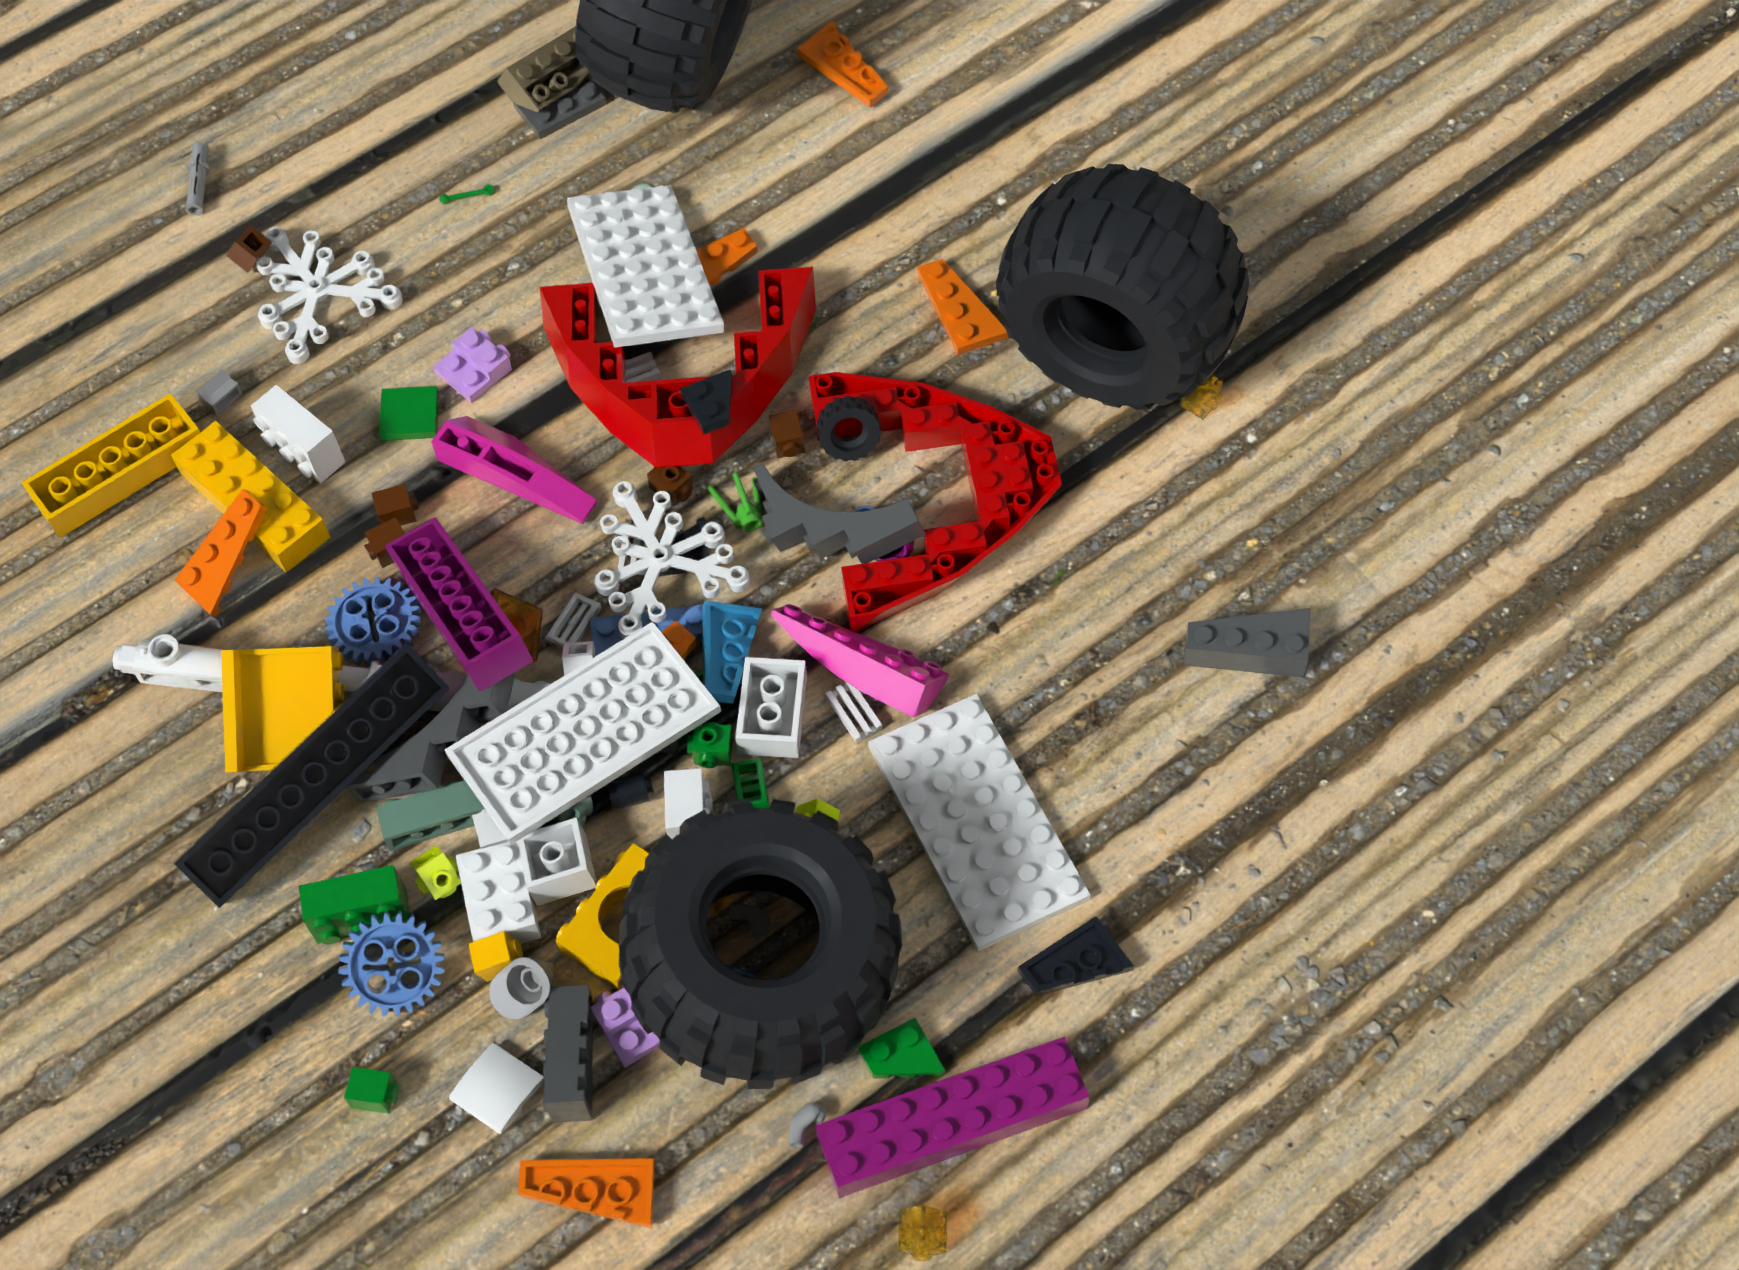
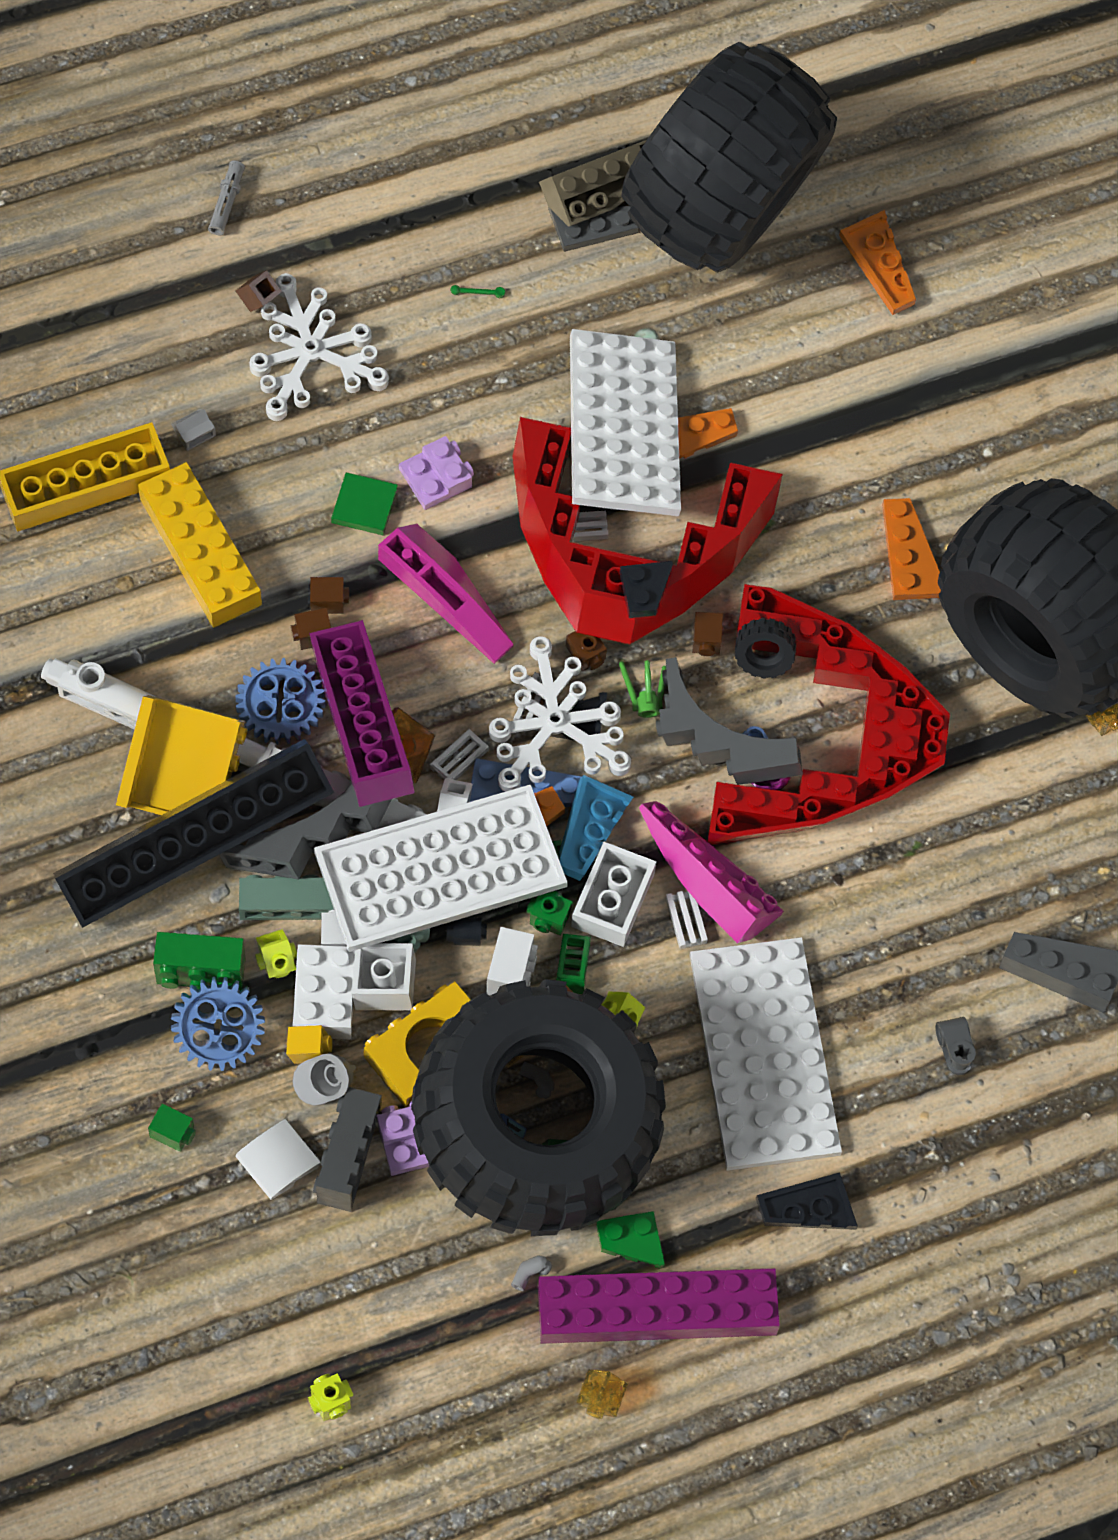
camera: 10 degrees right, 5 degrees up
orange wing [174,489,267,616] -> none
white brick [251,385,346,484] -> none
orange wing [518,1158,655,1229] -> none
none -> dark grey piece [935,1016,976,1075]

